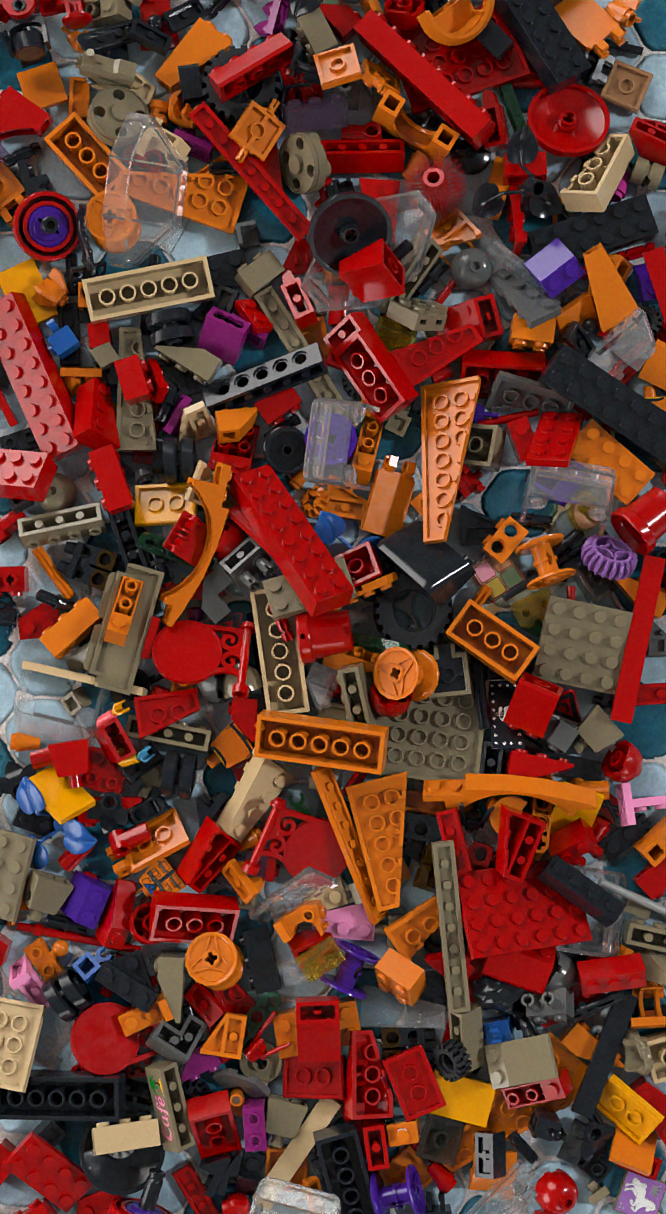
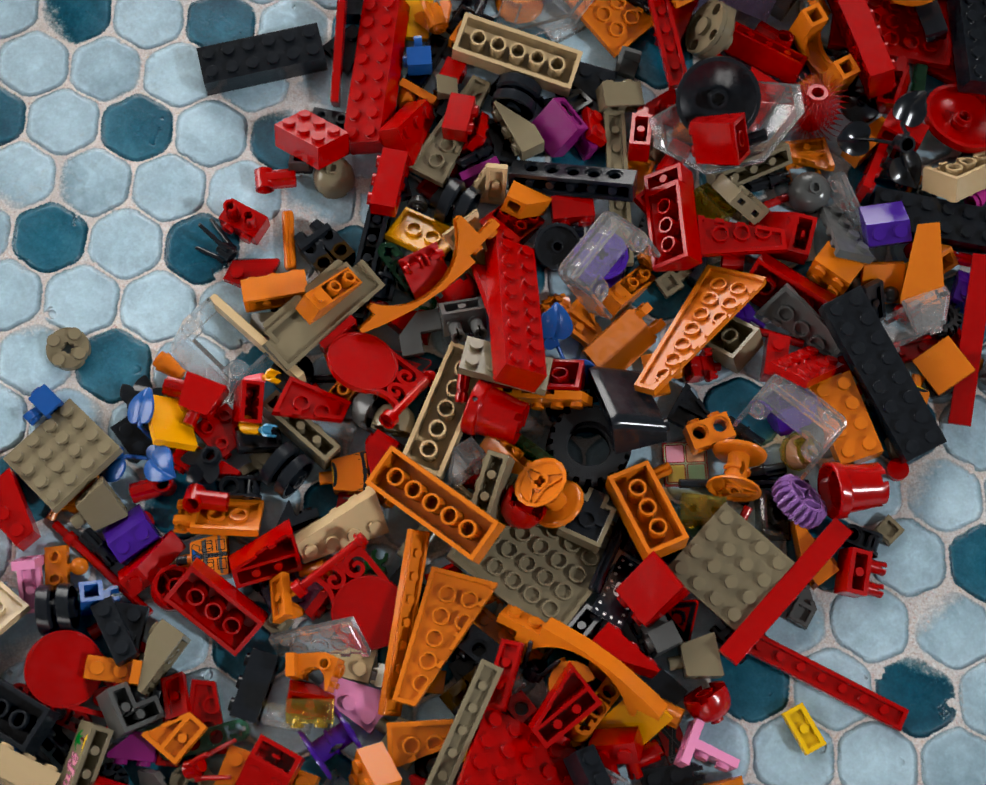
camera: 25 degrees right, 15 degrees down
dark tan brick [17,502,107,549] -> none
black axle [36,589,76,612] -> none
dark tan slope [60,687,92,717] -> none
orange piece [185,932,245,991] -> none
magenta hinge [187,607,204,622] -> none
orange pin [288,465,314,491] -> none

